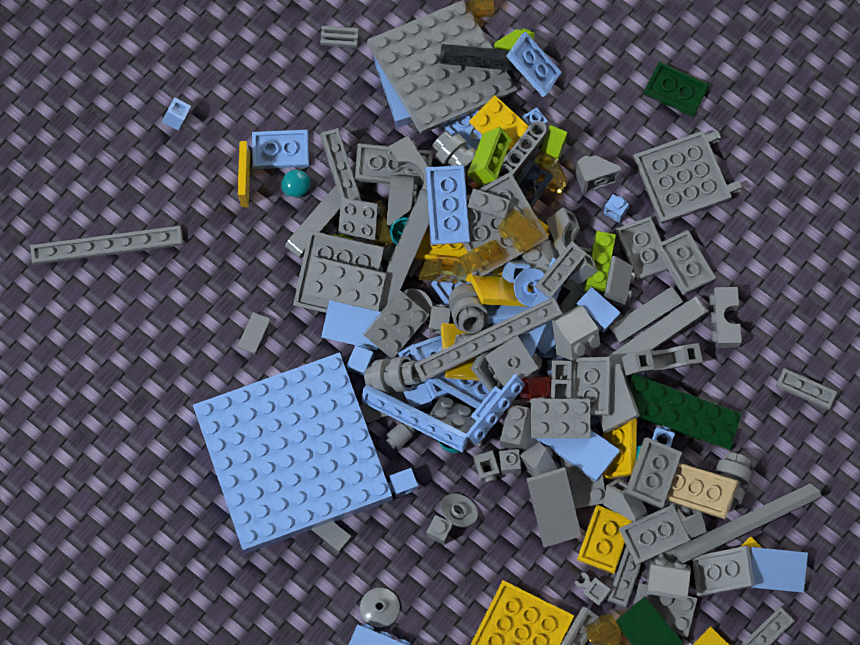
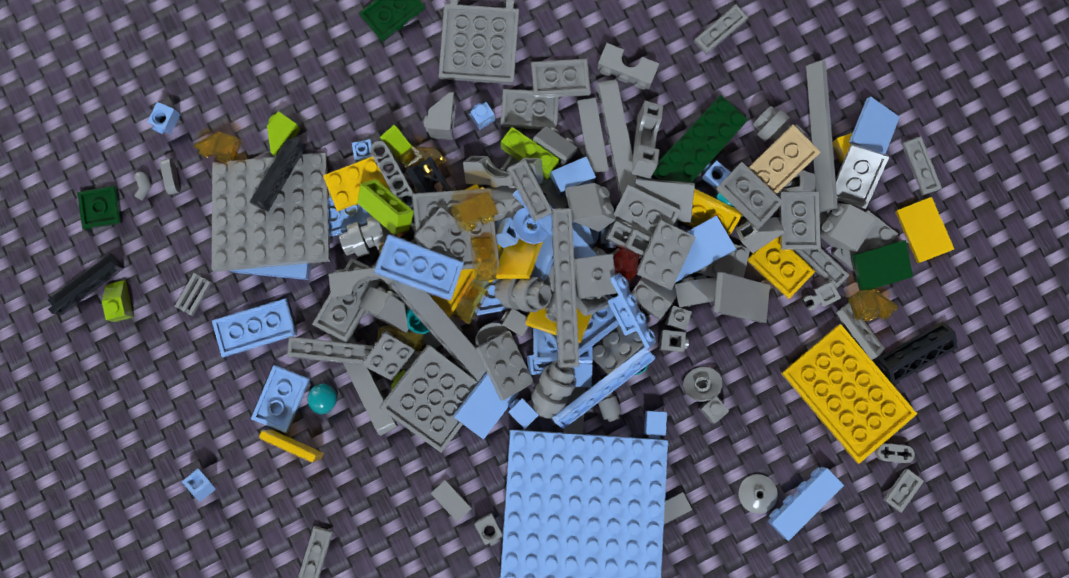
camera: 70 degrees left, 10 degrees up
light grey plate [304,256,387,311] -> none
light blue tile [506,32,562,97] -> none
none -> light blue tile [212,298,297,358]
none -> light grey brick [474,512,503,546]

